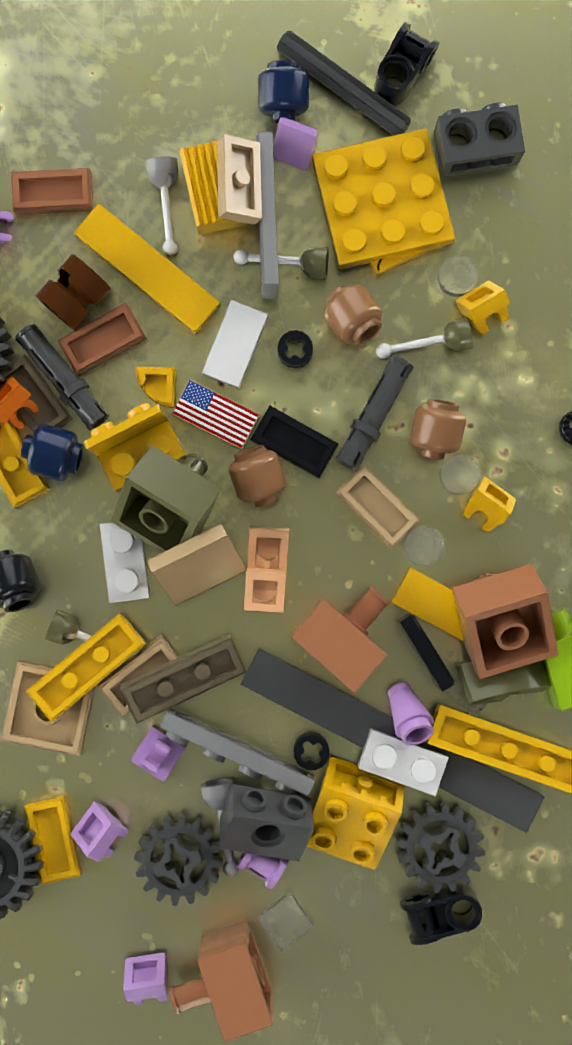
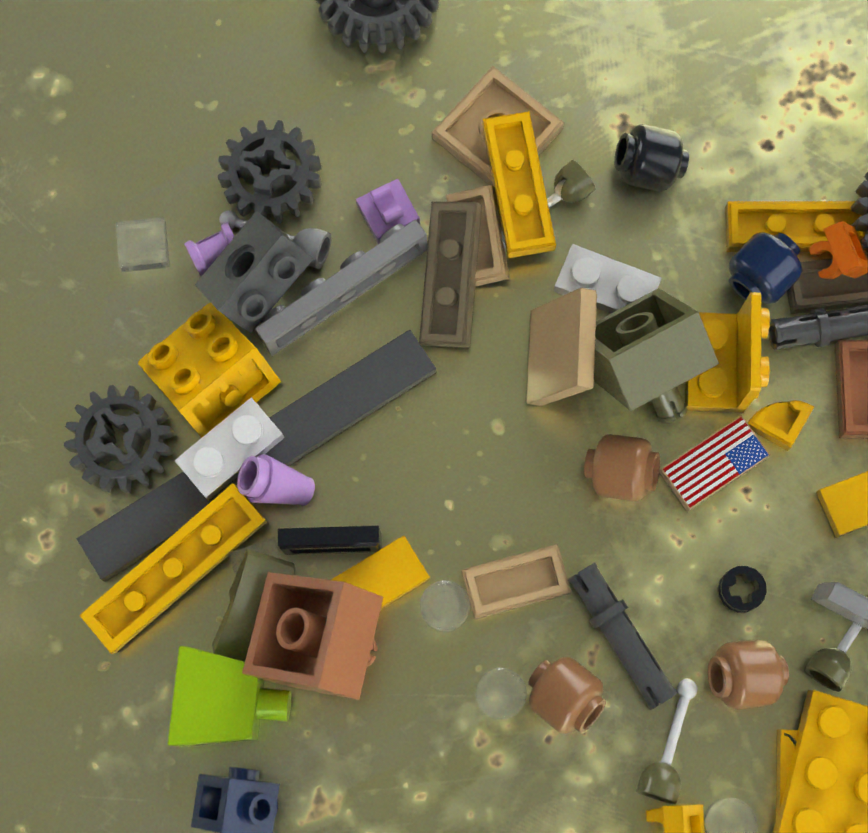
camera: 125 degrees right, 10 degrees down
yellow tile [24,794,82,885] -> none
lavender tile [70,801,129,862] -> none
lavender tile [123,952,168,1005] -> none
nougat brick [169,920,274,1042] -> none
white tile [202,300,268,389] -> none
light nougat slope [244,526,289,613] -> none
black tile [250,405,339,479] -> none
nougat brick [291,586,390,693] -> none
black bush [294,732,329,770] -> none
black piece [400,884,482,945] -> none
yellow tile [463,476,517,533] -> none

